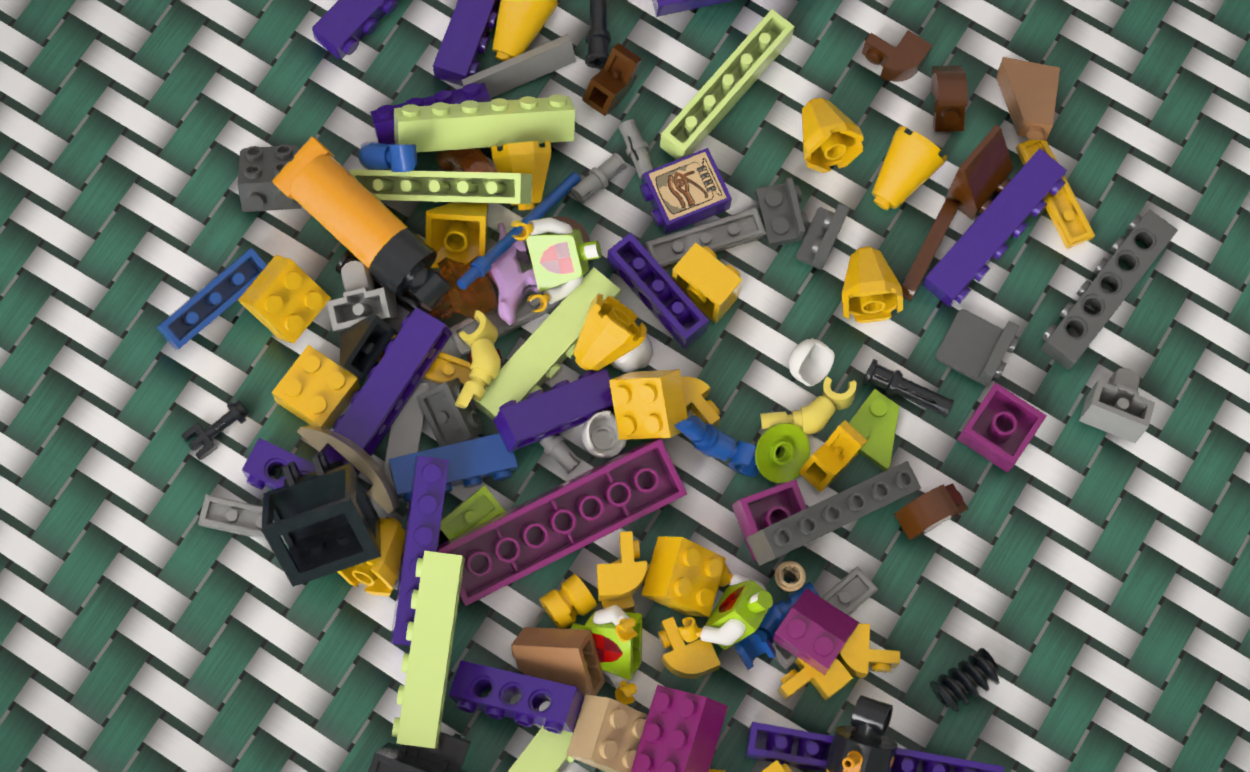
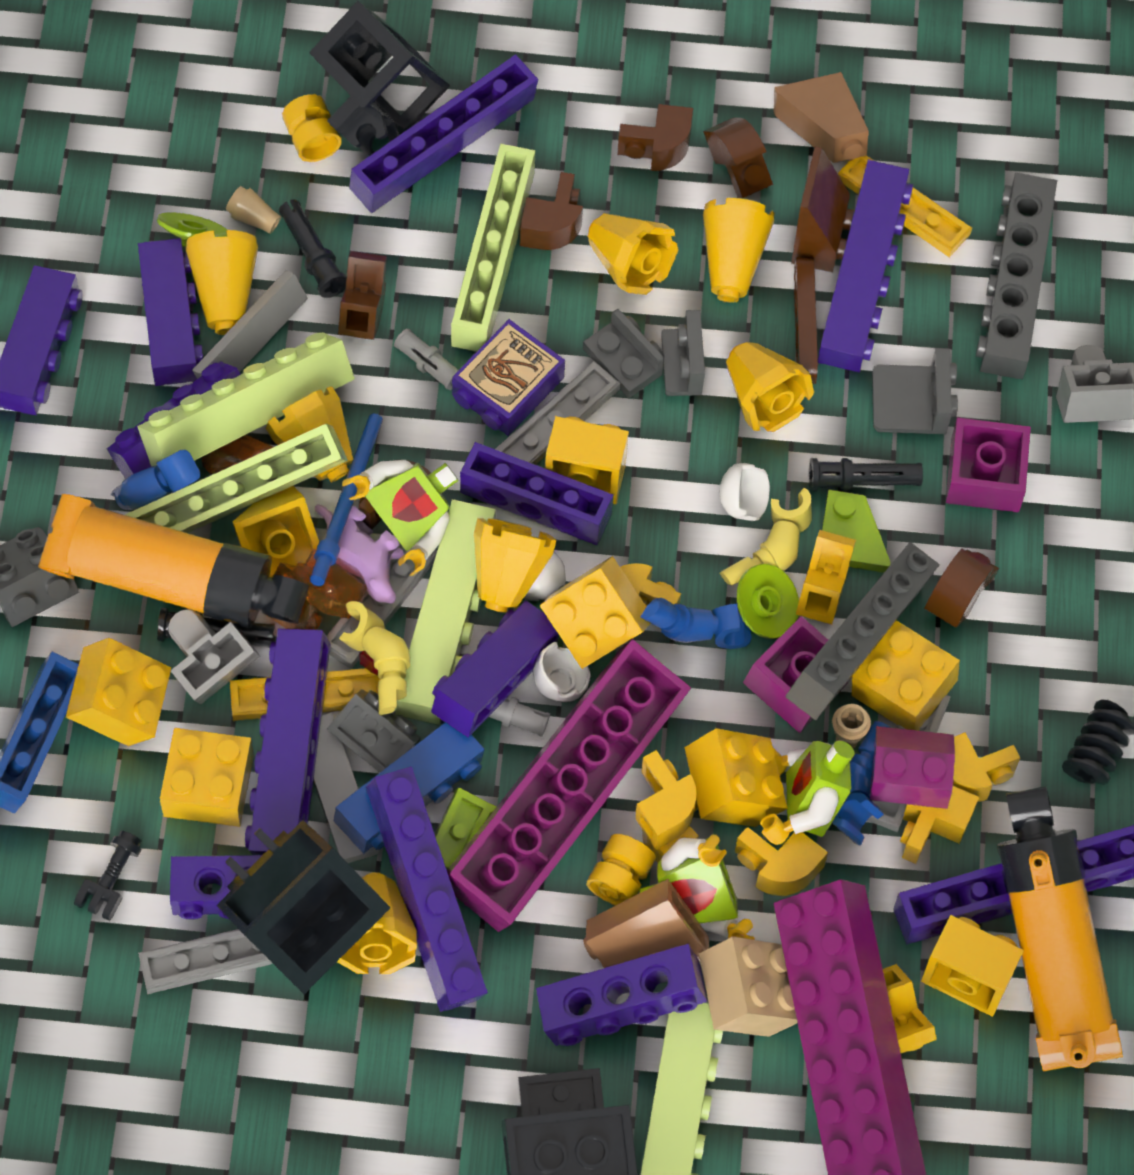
camera: 25 degrees left, 10 degrees down
dark tan slope [297,425,401,514] -> none
black slope [340,314,396,381] -> none
yellowish green brick [392,551,465,749] -> none
light grey pin [571,153,627,204] -> none
none -> reddish brown brick [520,172,583,250]
none -> yellow brick [852,620,960,731]

